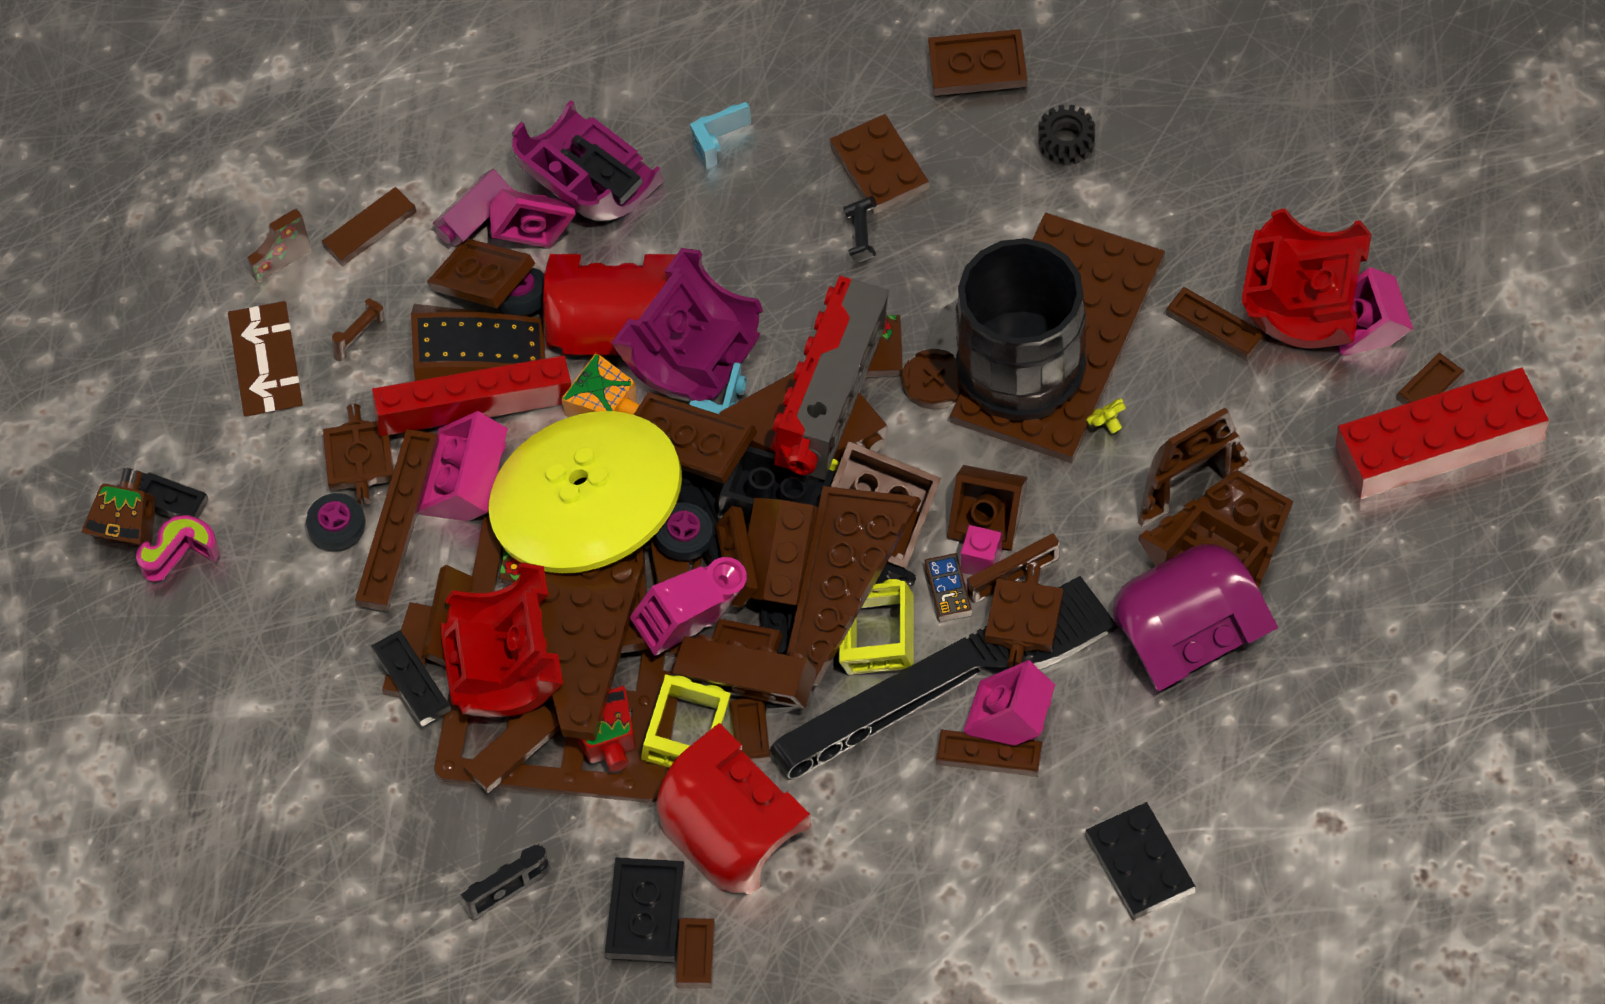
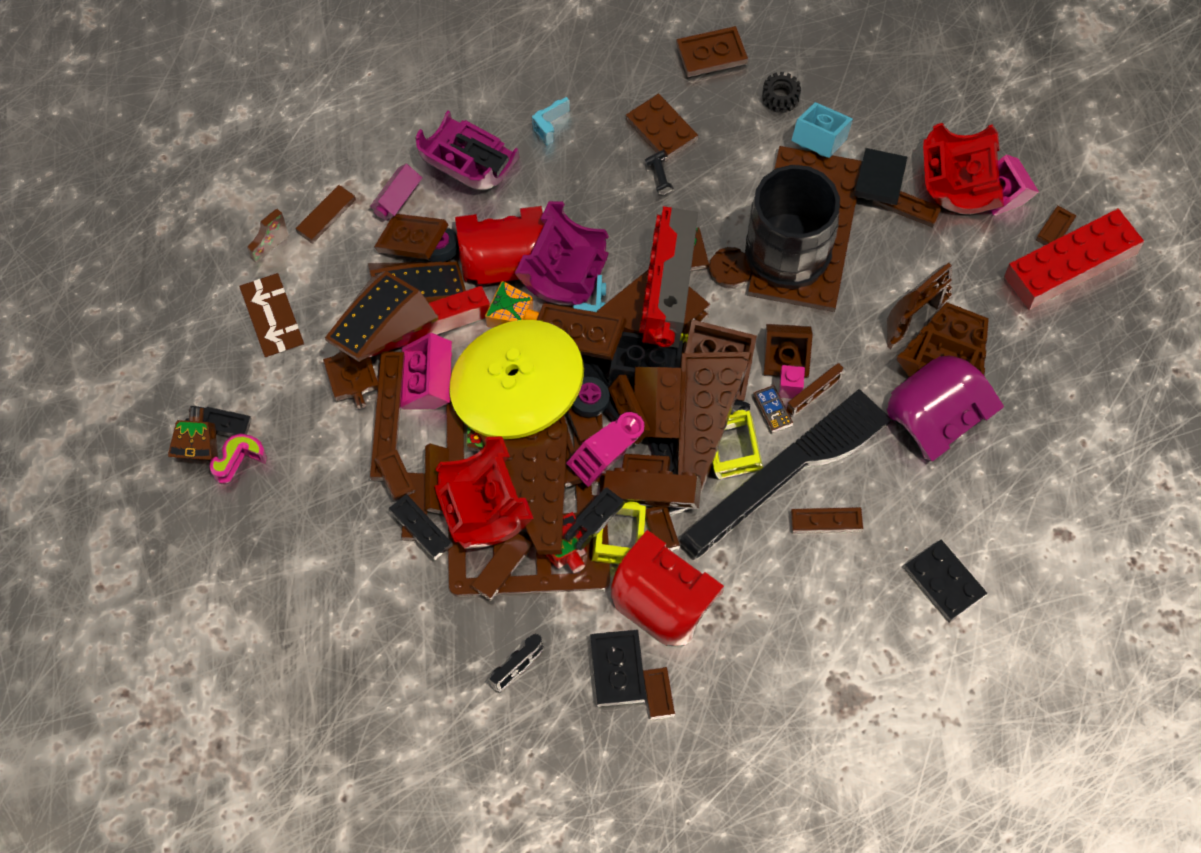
camera: 15 degrees left, 5 degrees up
black wheel [306,493,366,551] -> none
reddish brown piece [332,298,384,361] -> none
dark pink slope [489,189,575,248] -> none
dark pink slope [964,660,1055,745] -> none
reddish brown plate [985,564,1063,668] -> none
neon yellow plant [1086,398,1126,434] -> none
none -> wedge [325,271,438,362]
none -> reddish brown tile [375,449,416,501]
none -> black hinge [565,487,625,551]
none -> medium azure brick [791,102,853,158]
none -> black tile [854,148,908,205]

